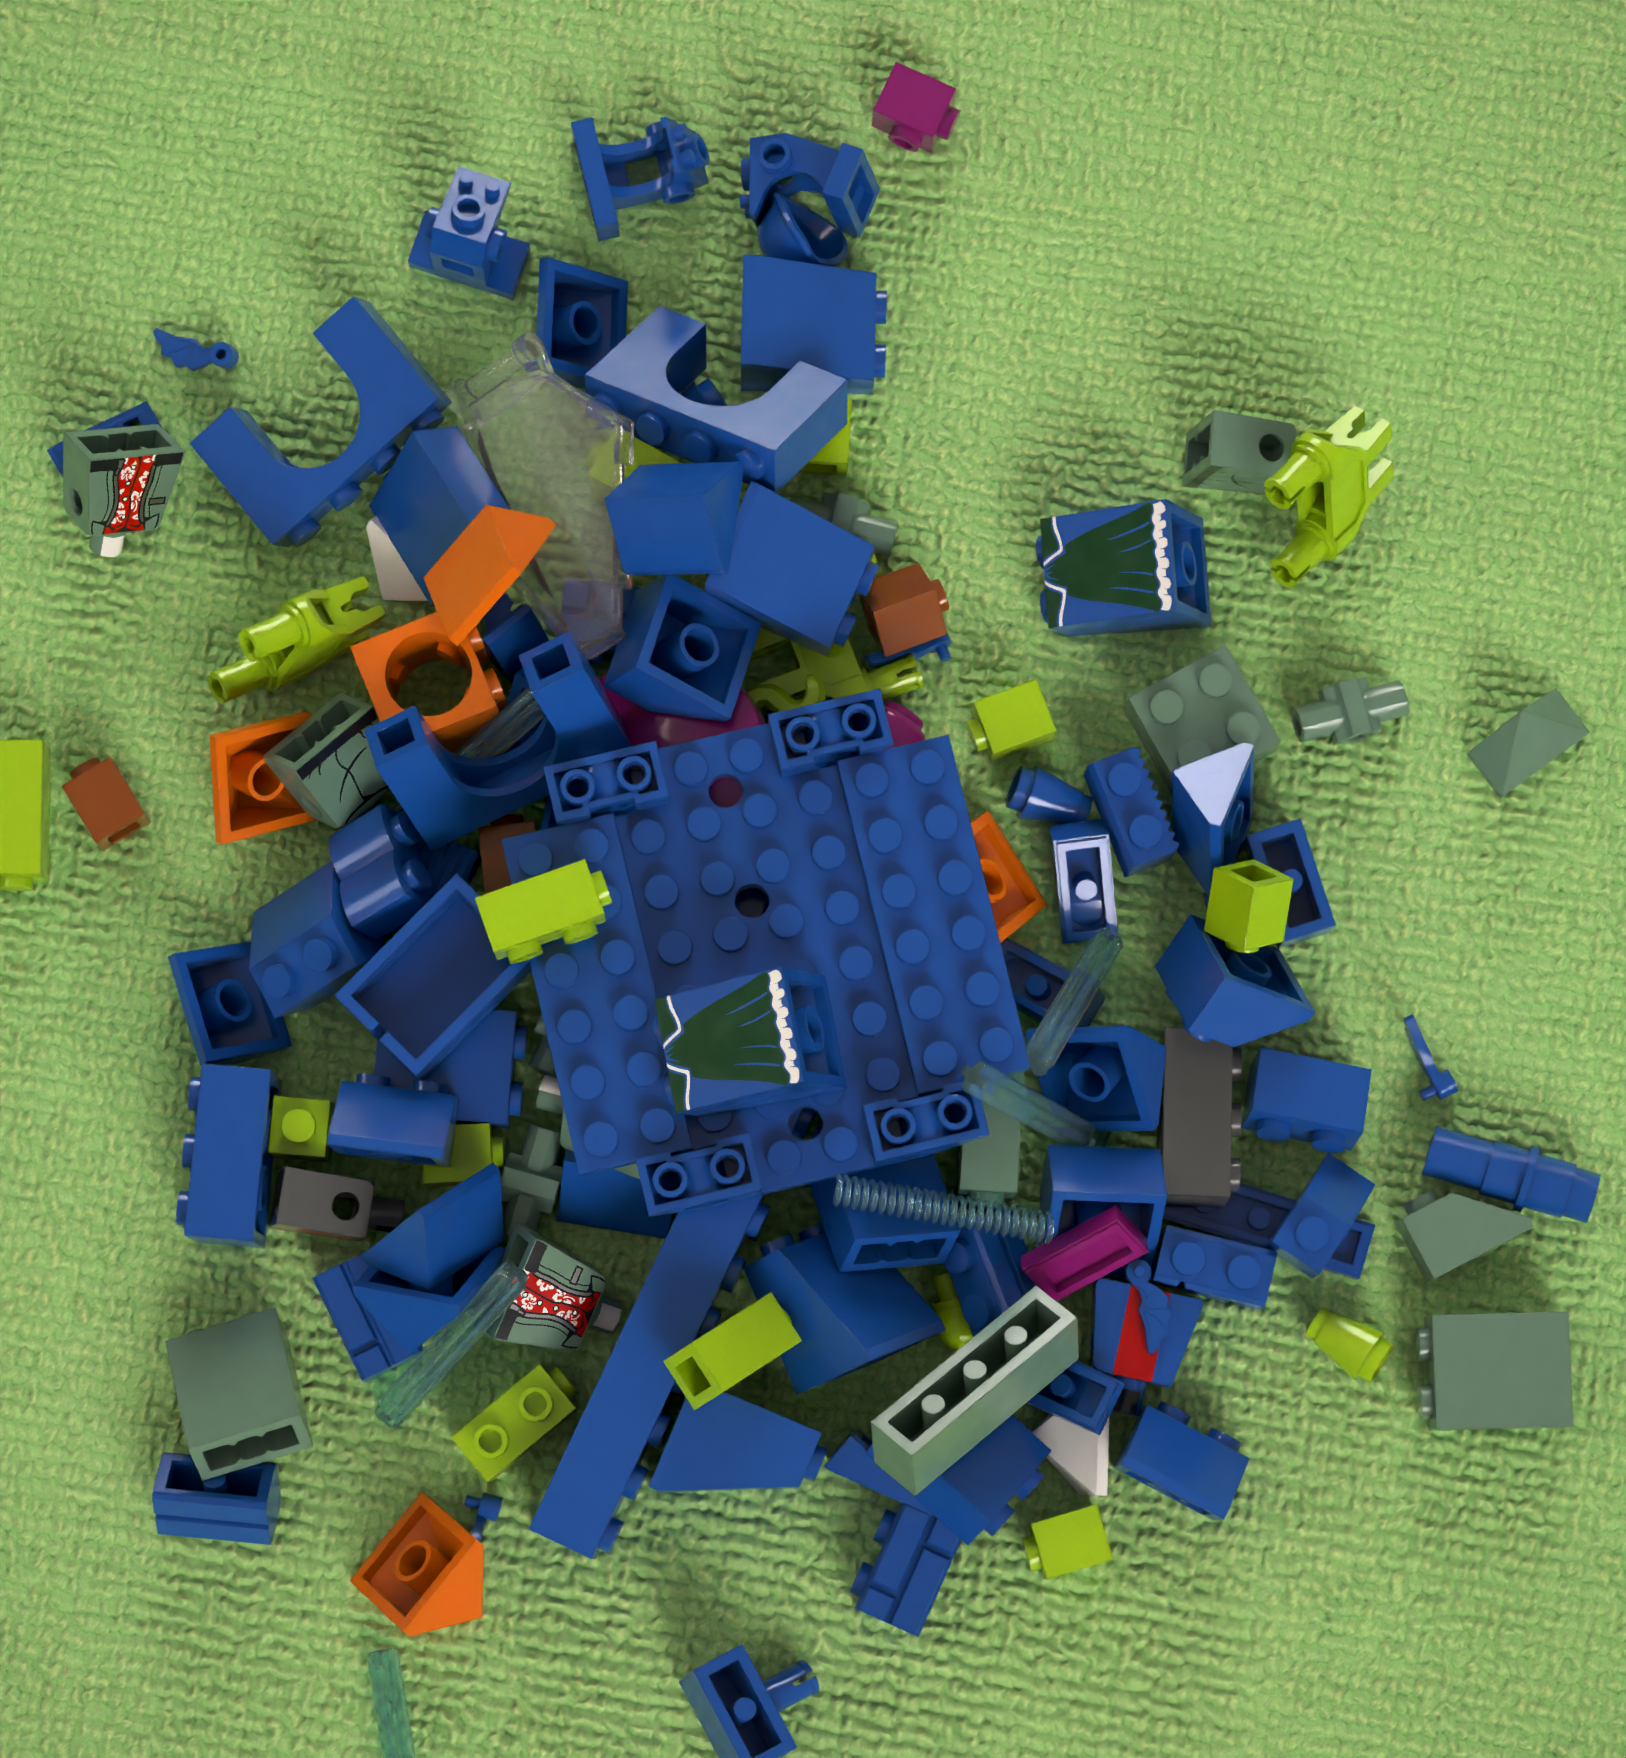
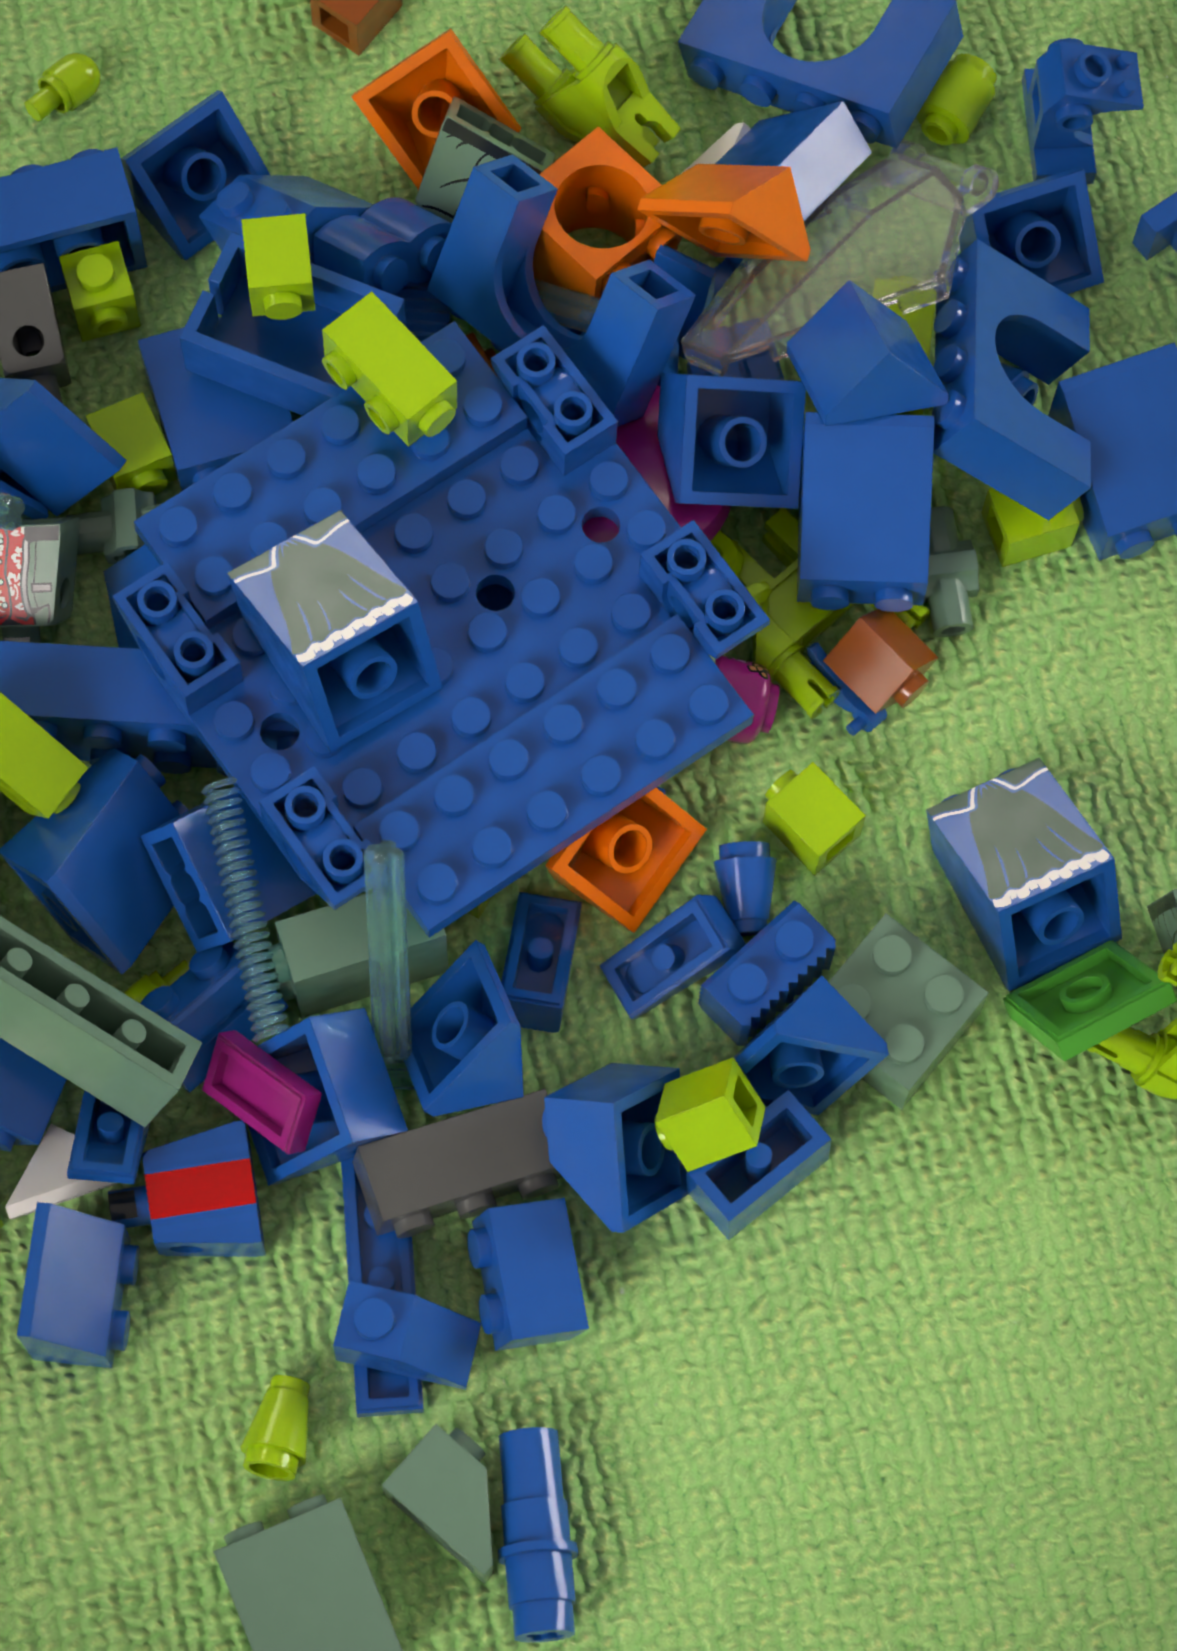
camera: 70 degrees right, 10 degrees down
blue slope [327,1073,459,1168] -> none
clear light blue axle [1023,927,1123,1076] -> none
blue piece [1125,1259,1173,1355] -> none
blue brick [1149,1225,1277,1310] -> none
sand green axle [1291,677,1409,745] -> none
blue piece [1404,1014,1458,1101] -> none
sand green slope [1467,688,1590,798] -> none
none -> lime cylinder [24,53,101,122]
none -> lime brick [241,213,316,320]
none -> lime brick [916,53,997,146]
none -> bright green tile [1003,940,1177,1062]

